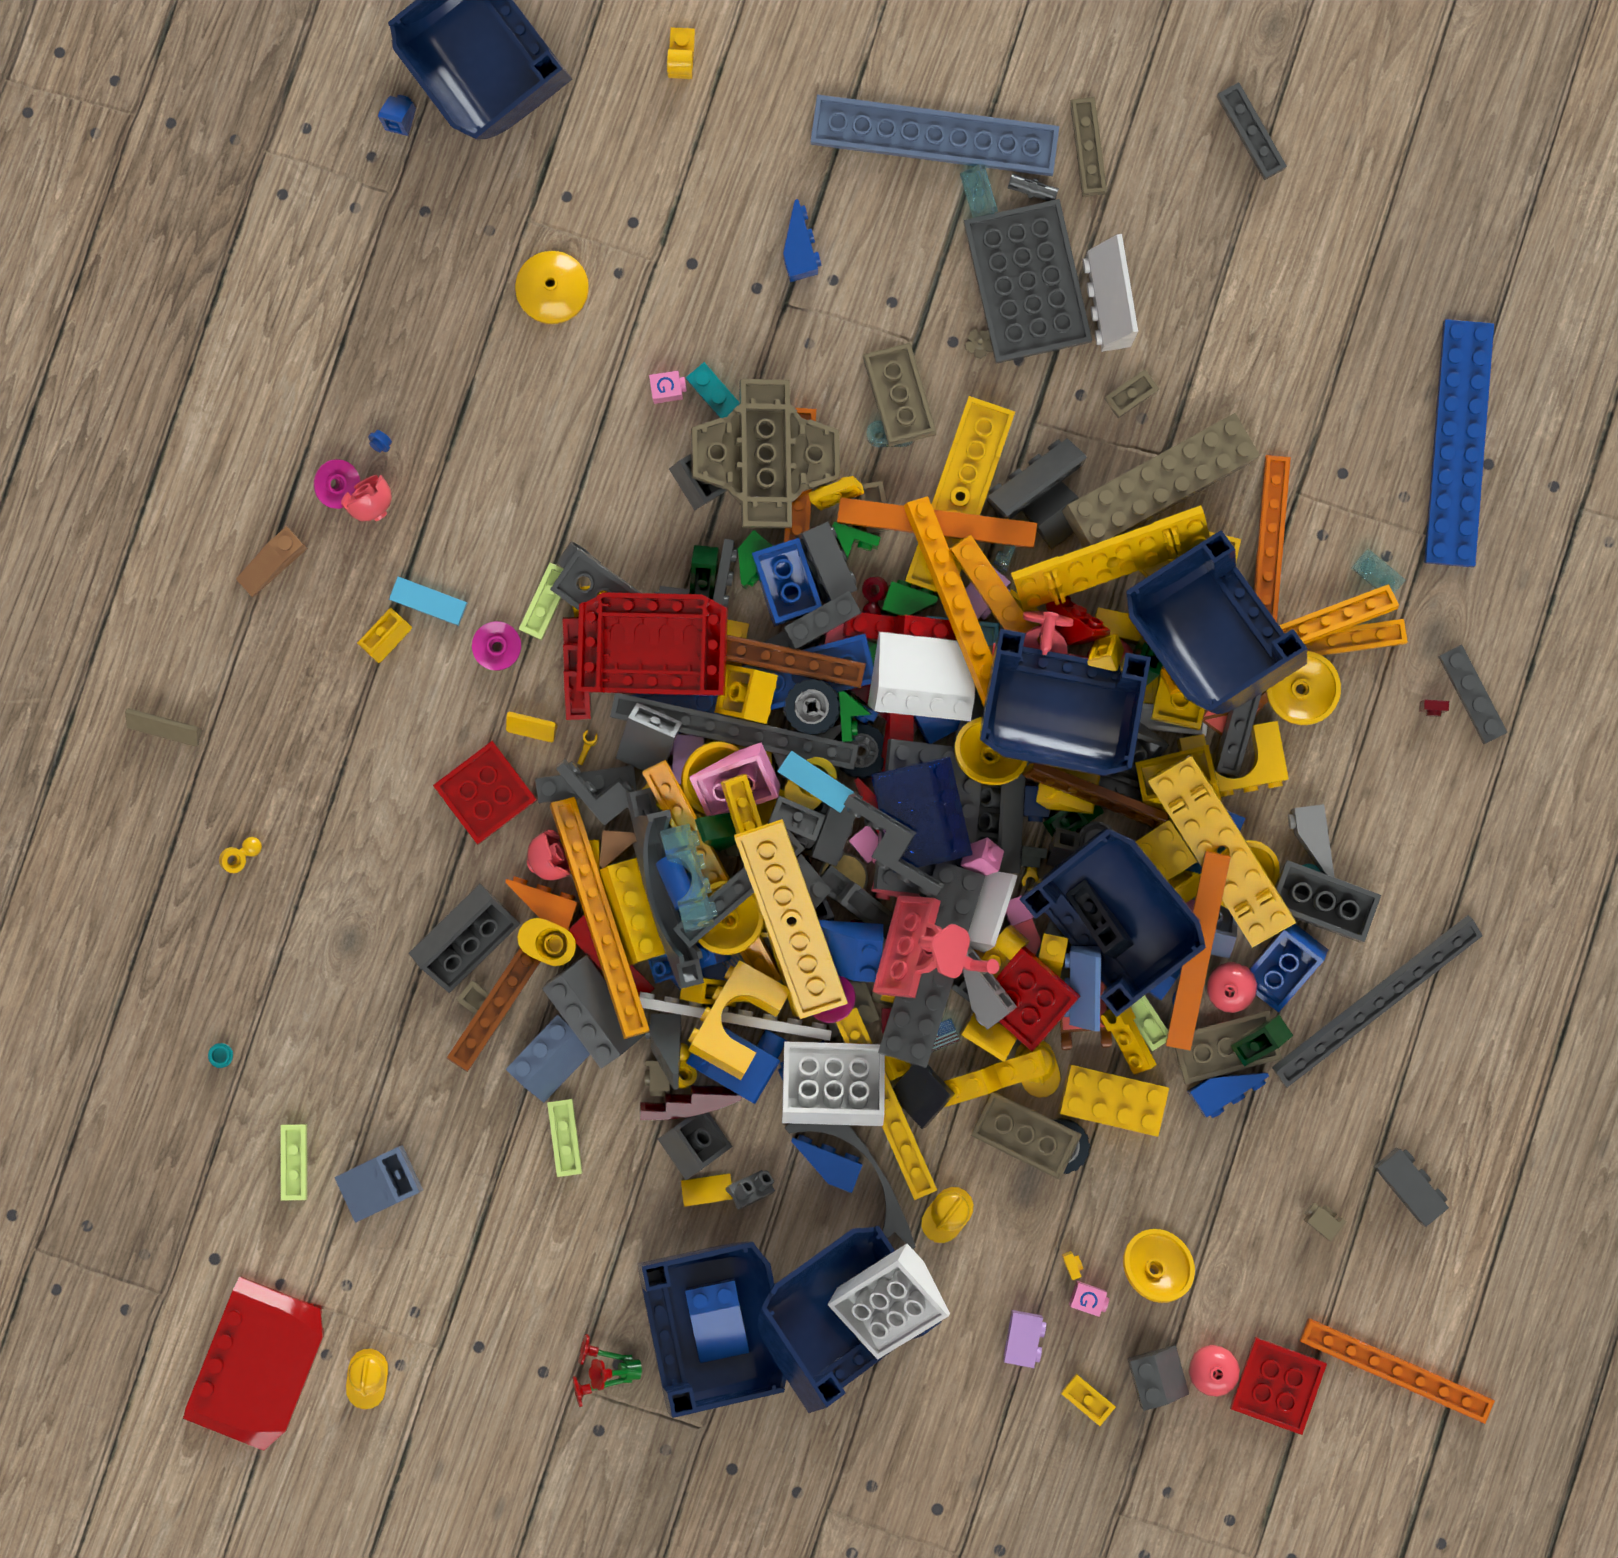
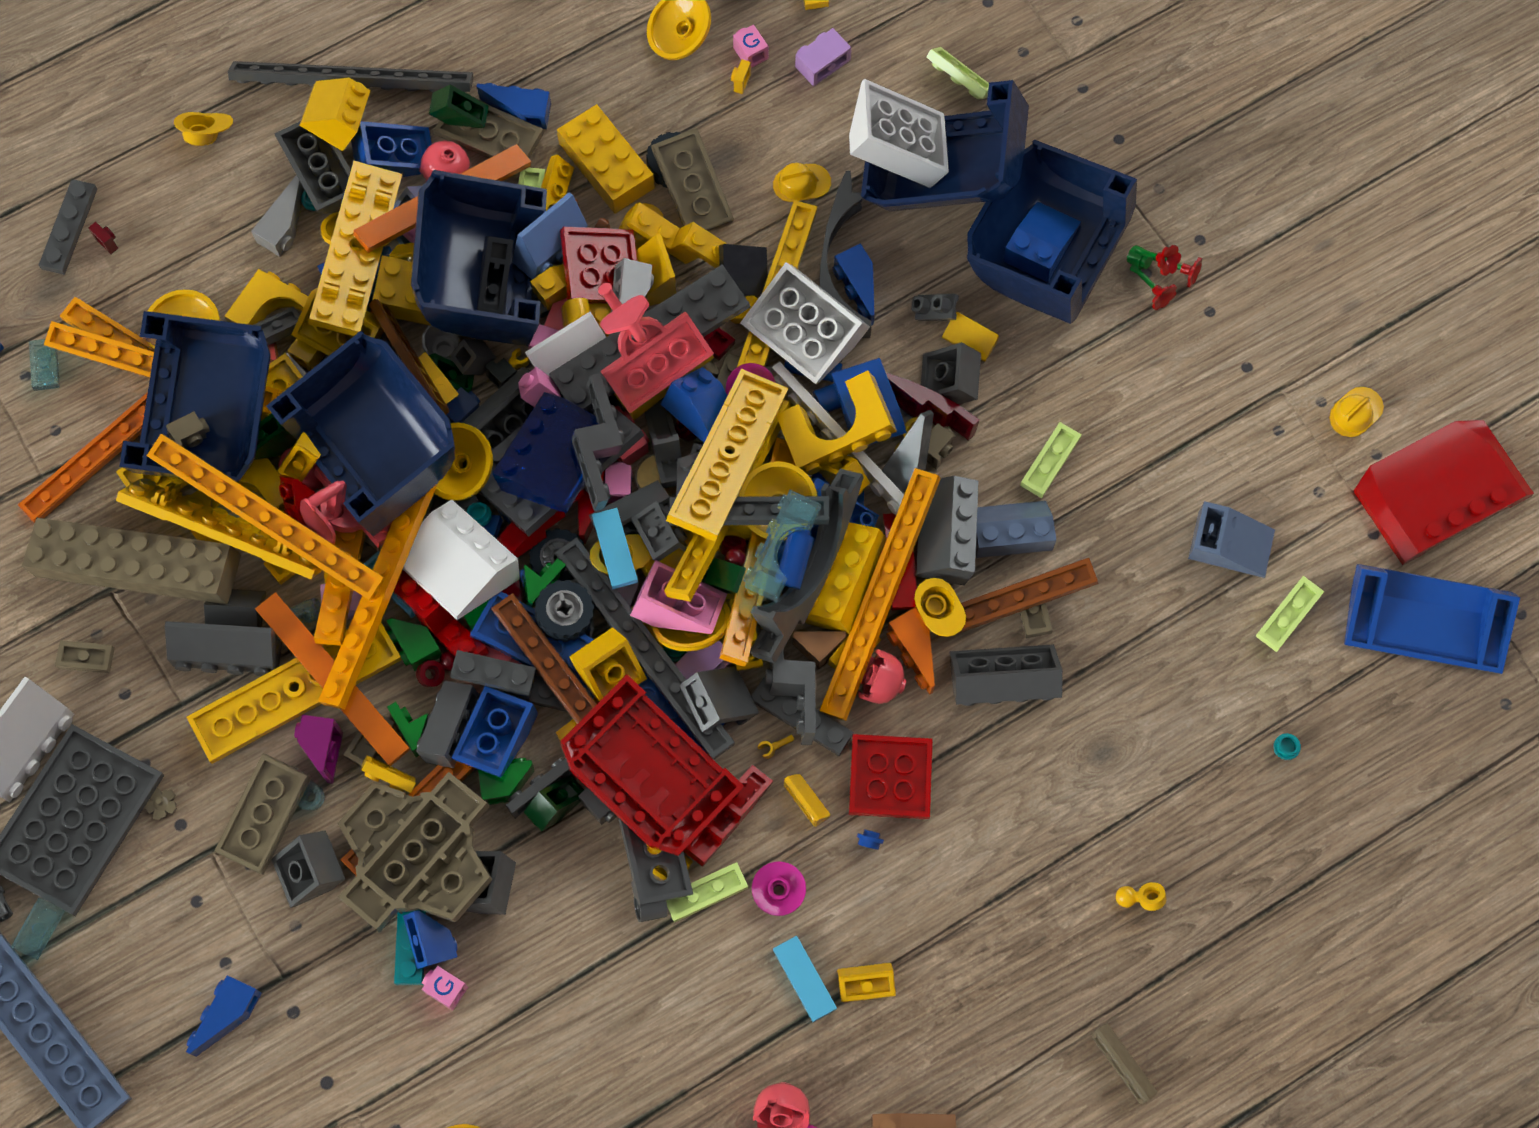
camera: 145 degrees left, 15 degrees down
none -> light orange plate [146,434,385,600]
none -> dark tan brick [166,411,210,448]
none -> yellow piece [174,112,233,146]
none -> dark grey slope [271,830,345,908]
none -> magenta slope [294,715,343,784]
none -> yellow slope [299,78,371,151]
none -> blue slope [403,910,458,969]
none -> teal plate [467,502,492,527]
none -> dark red plate [719,535,747,567]
none -> blue plate [857,829,884,850]
none -> yellowish green plate [927,47,989,99]
none -> blue slope [1344,564,1520,674]

